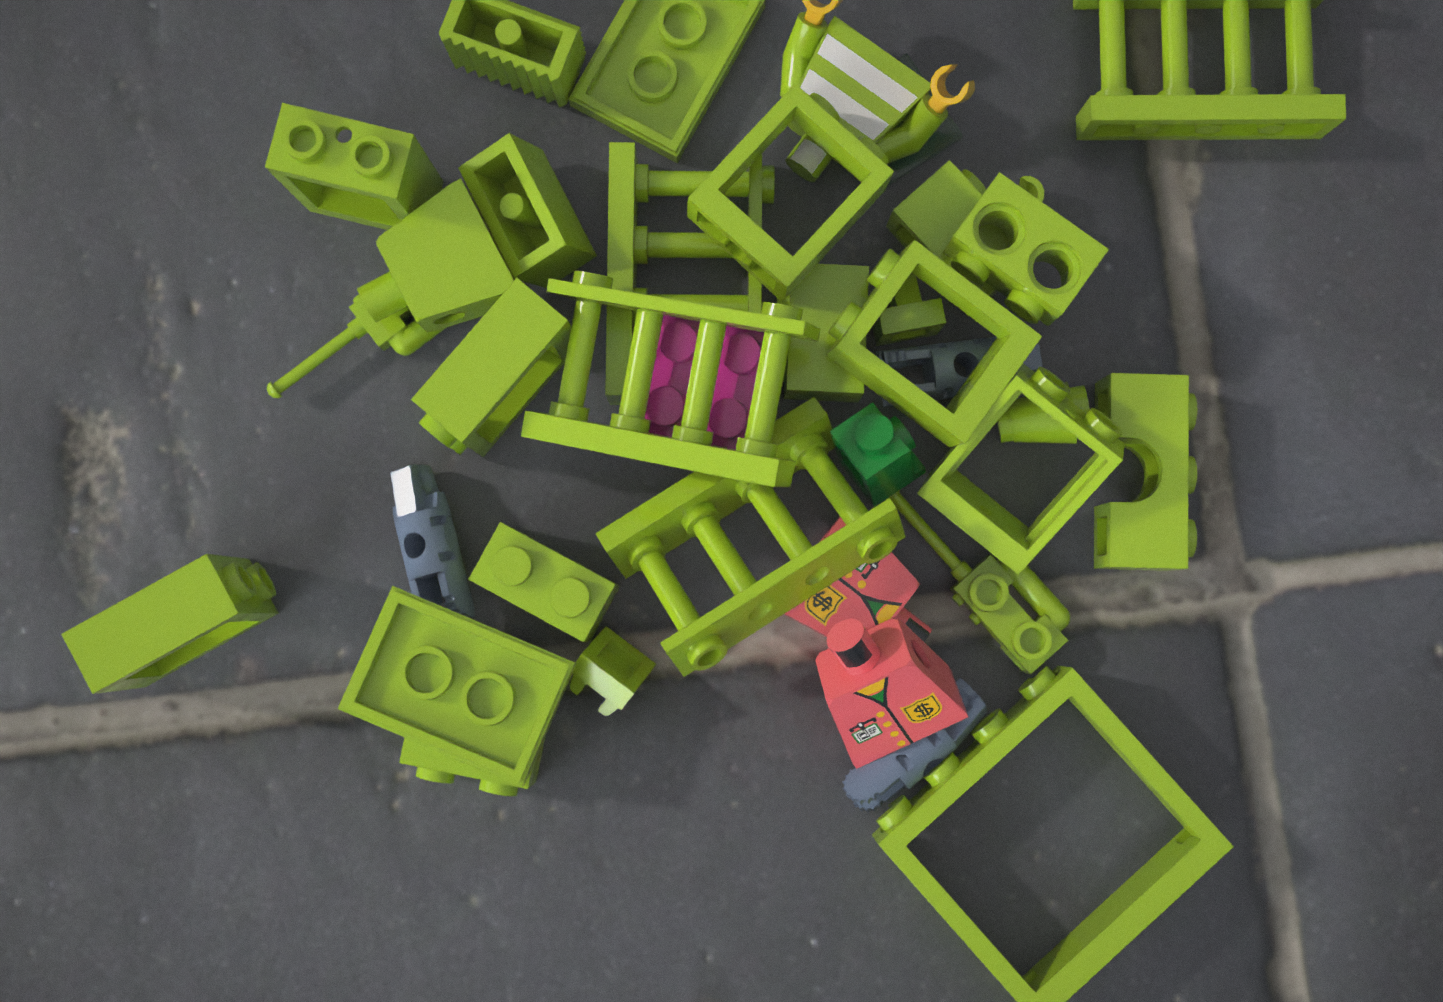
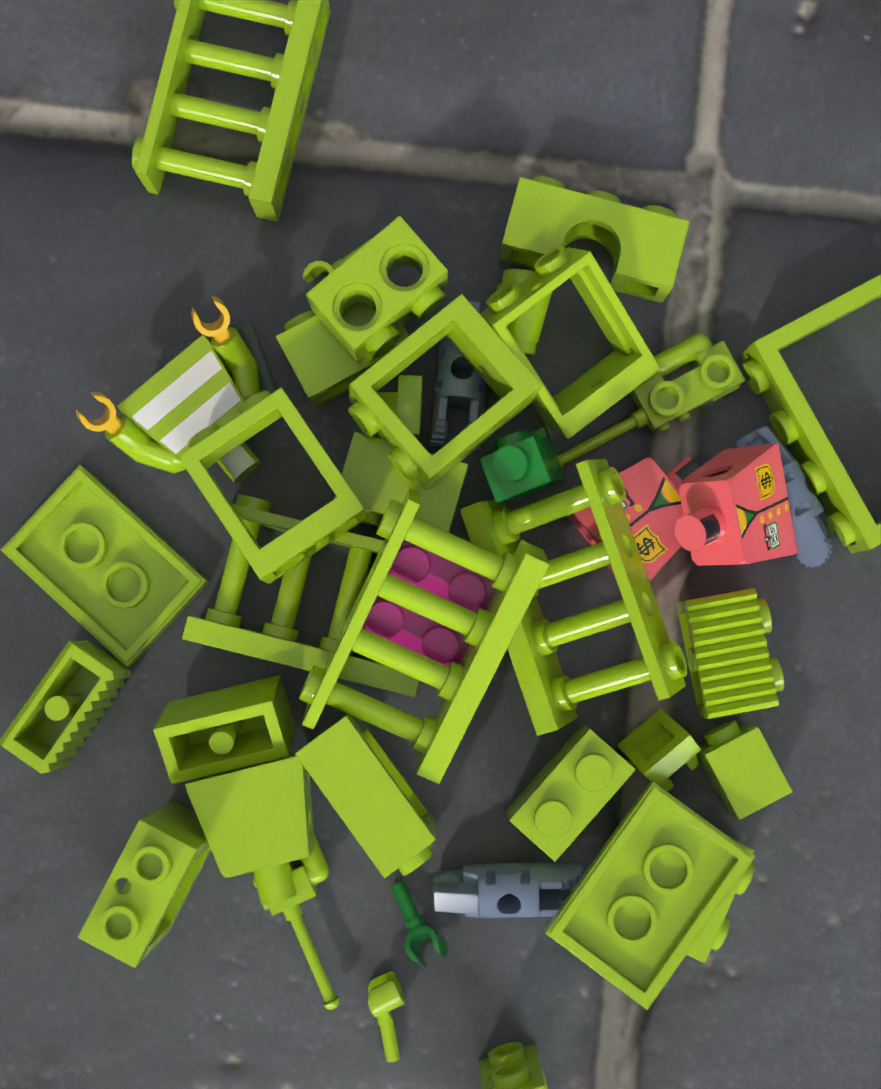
camera: 75 degrees left, 0 degrees up
none -> lime hand [367,971,406,1062]
none -> green hand [391,880,448,967]
none -> lime brick [676,588,784,719]
none -> lime brick [696,720,793,820]

